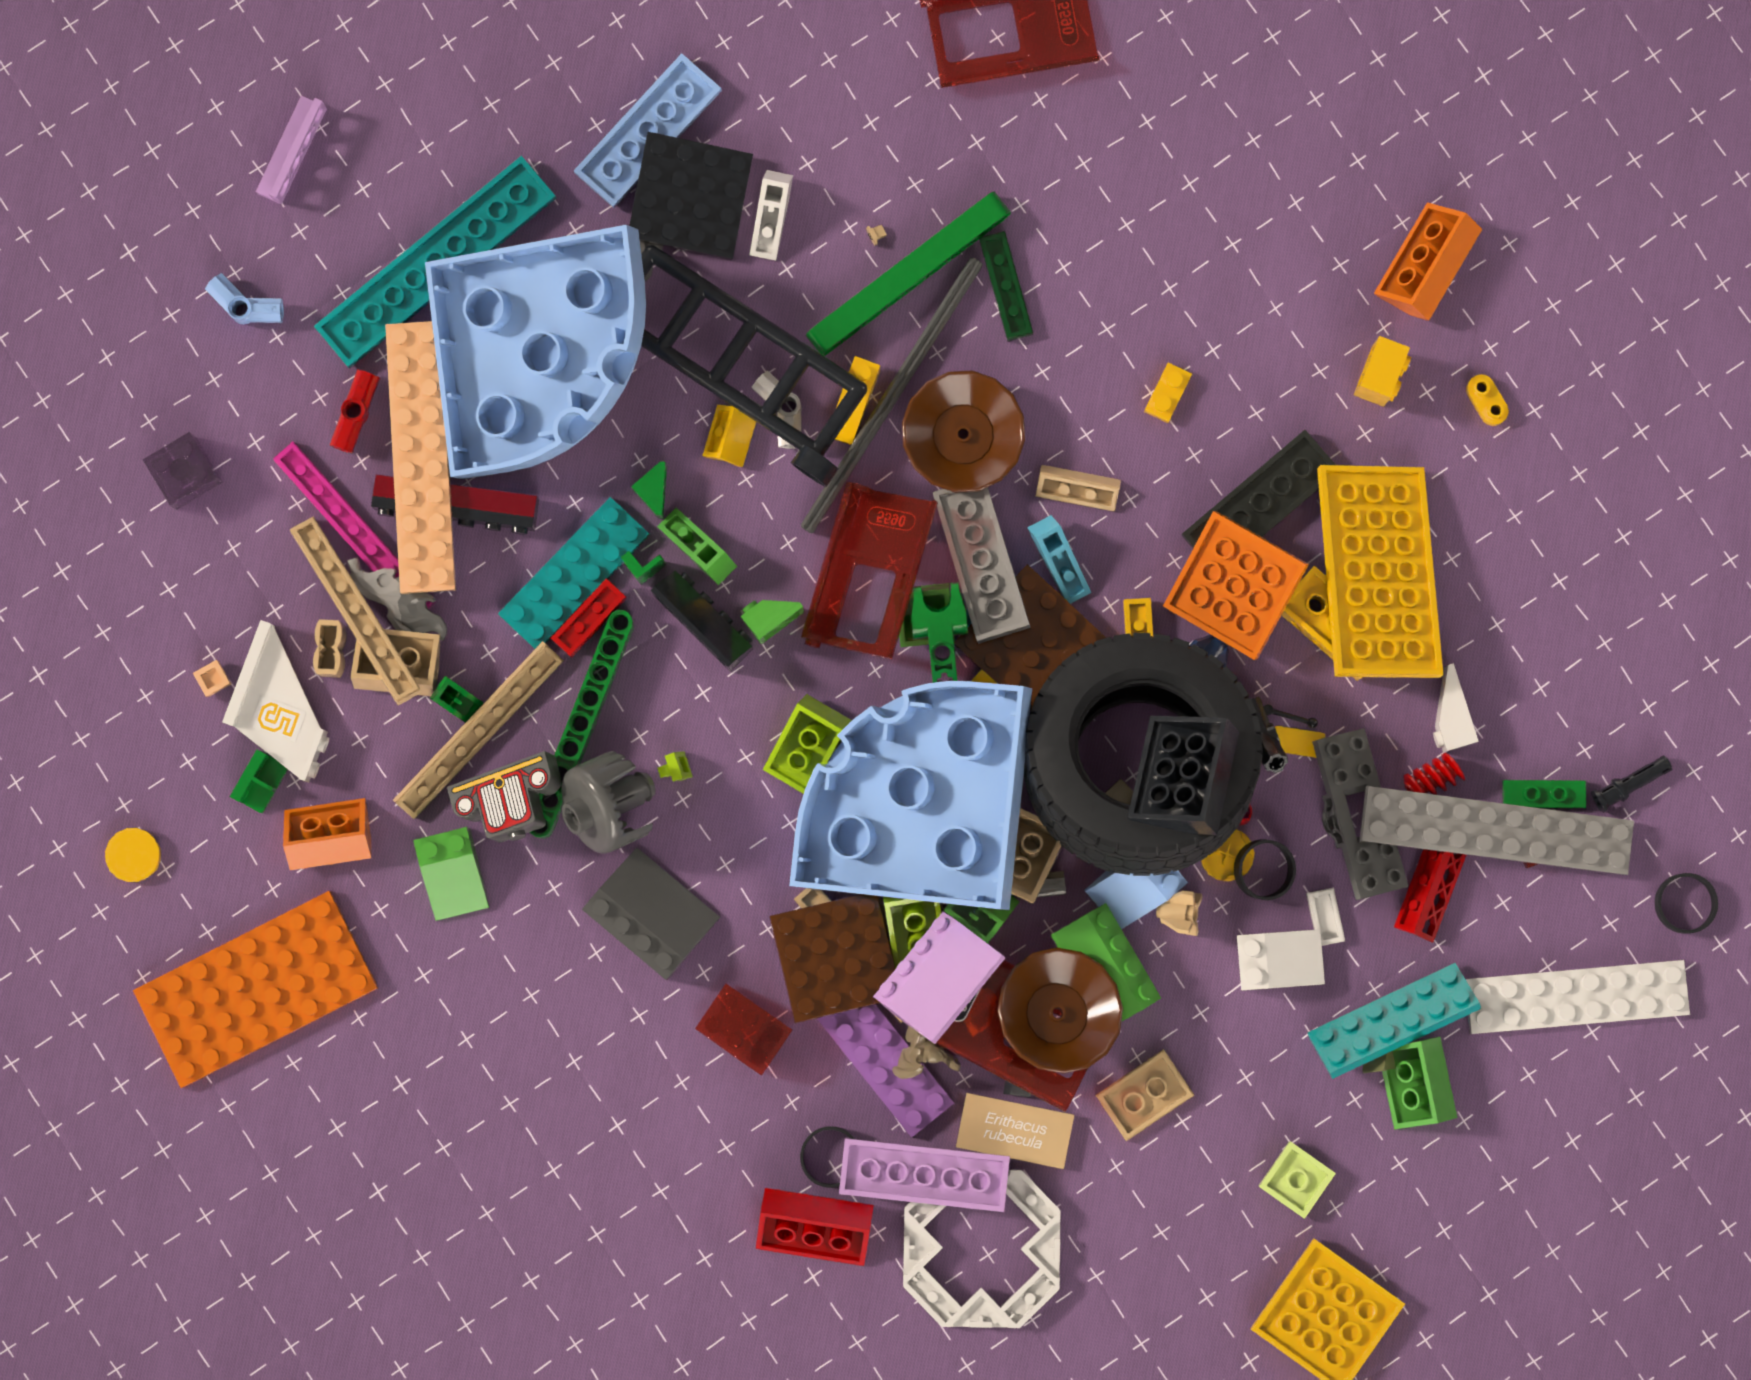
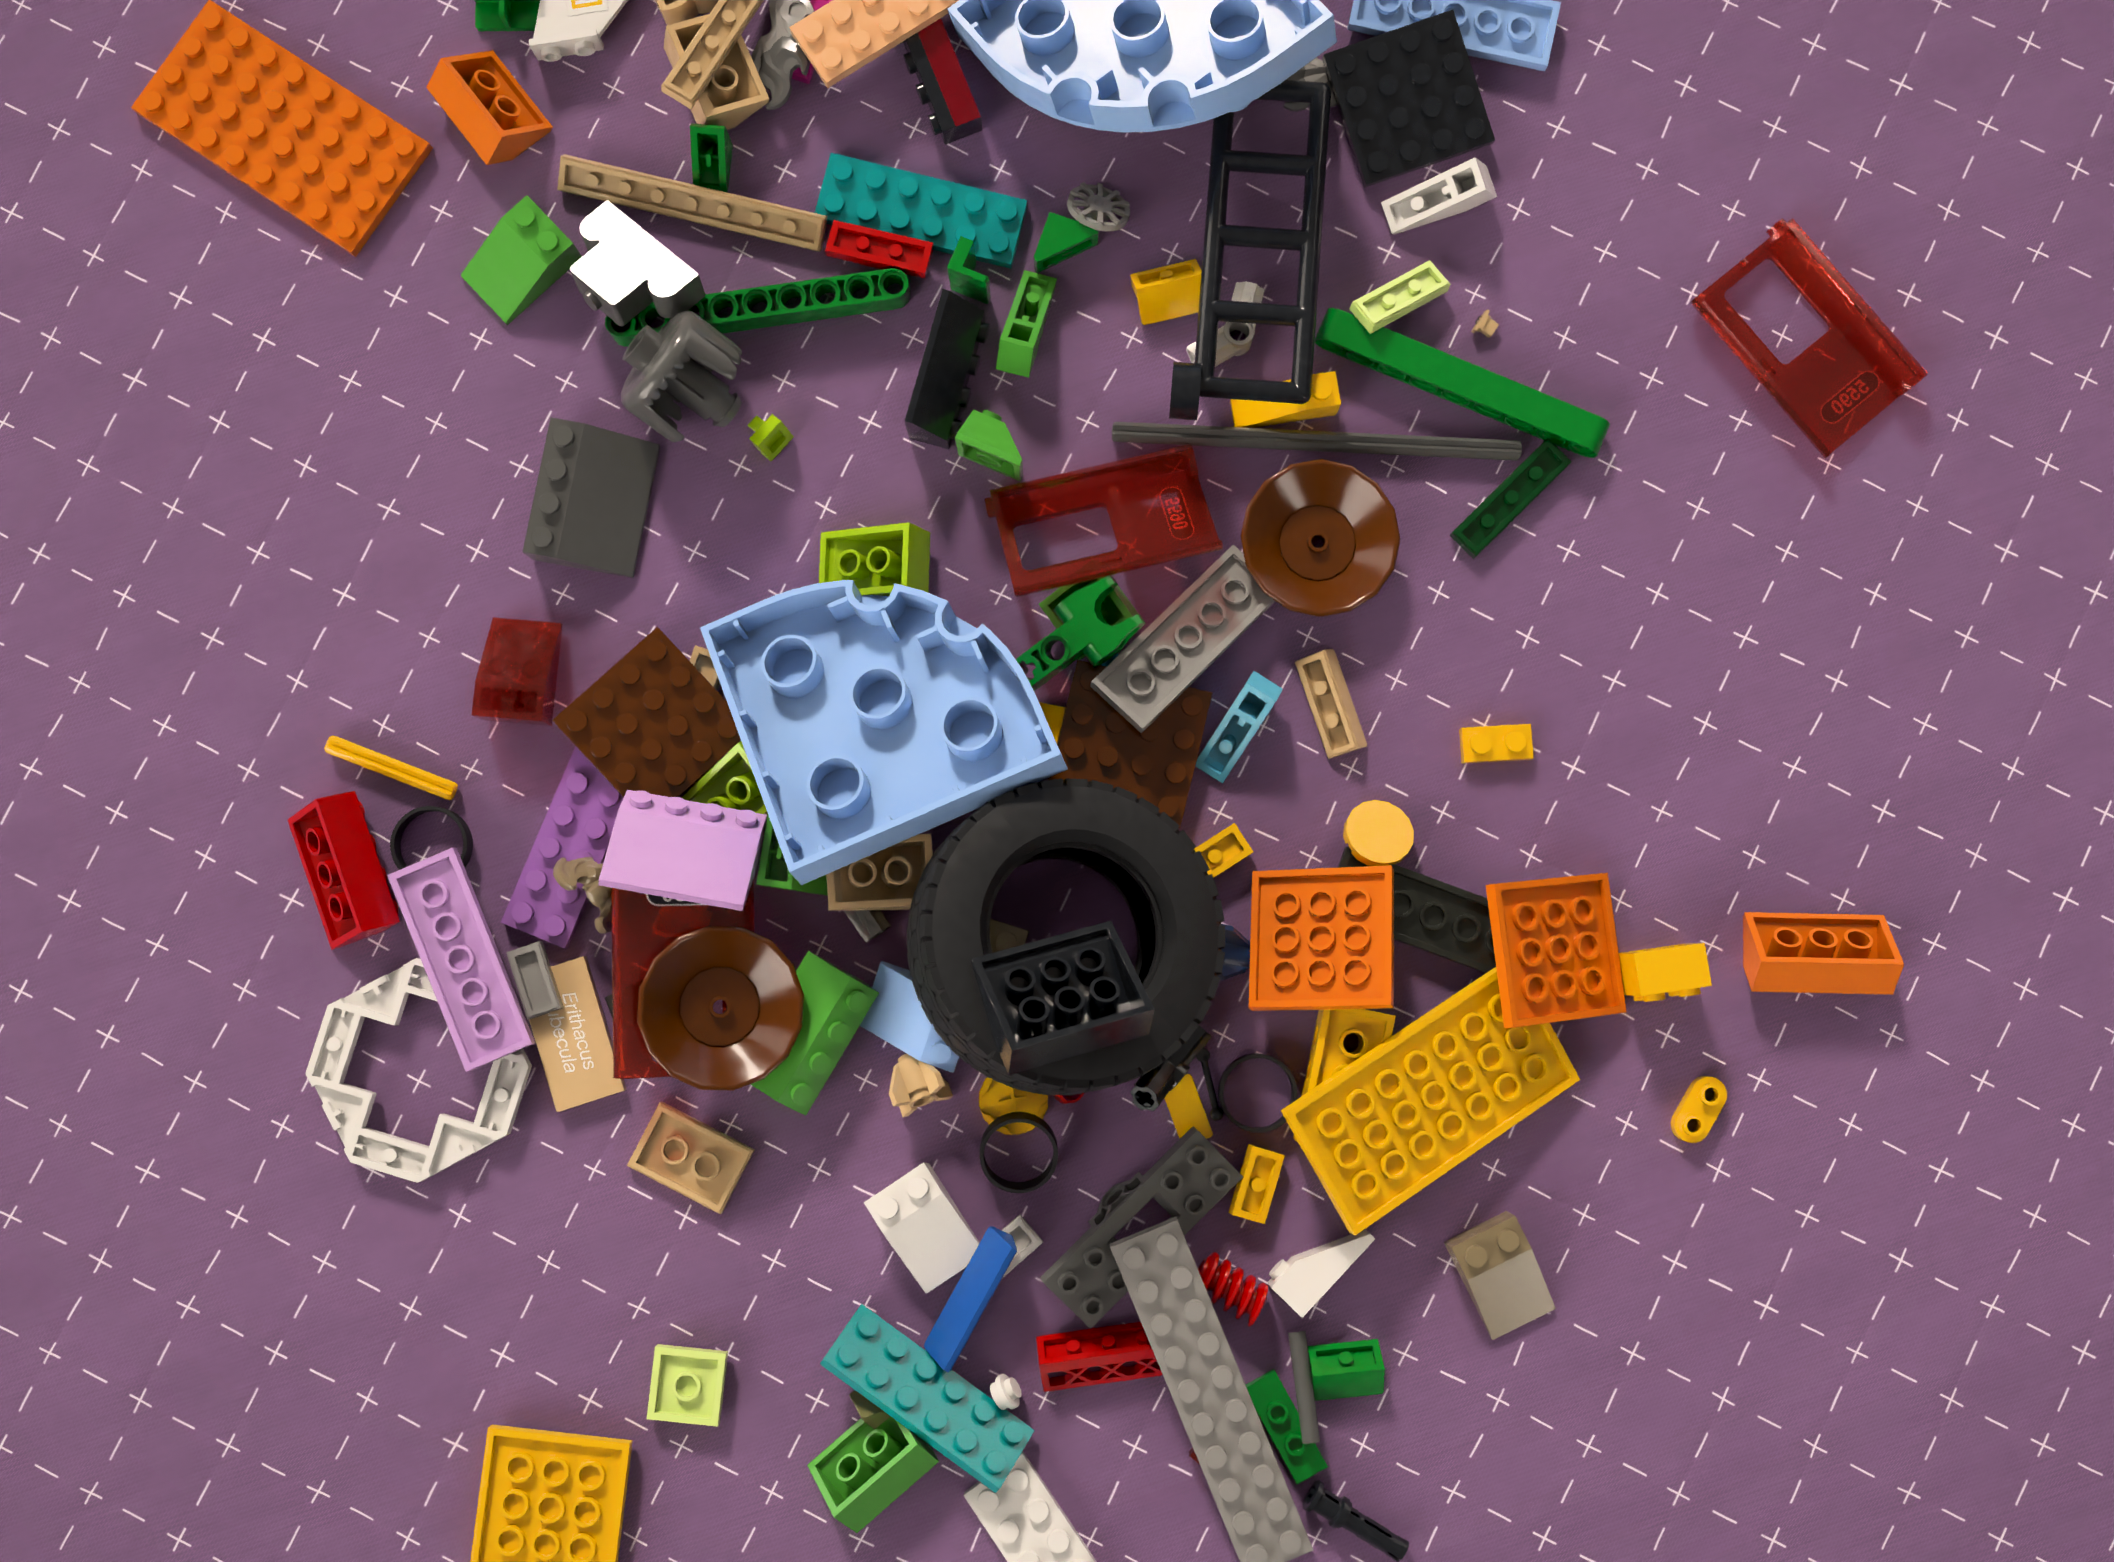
camera: 60 degrees right, 0 degrees up
none -> yellow axle [324,735,458,800]
none -> light grey tile [506,941,564,1020]
none -> blue slope [924,1226,1017,1372]
none -> white plate [990,1374,1022,1410]
none -> light grey wheel [1067,182,1130,231]
none -> black tyre [1218,1053,1297,1133]
none -> yellow plate [1228,1144,1285,1224]
none -> dark grey piece [1288,1331,1320,1444]
none -> green panel [1308,1339,1385,1401]
none -> yellow tile [1343,800,1414,866]
none -> yellowish green tile [1349,260,1451,334]
none -> dark tan slope [1444,1211,1556,1340]
none -> orange plate [1486,873,1627,1028]

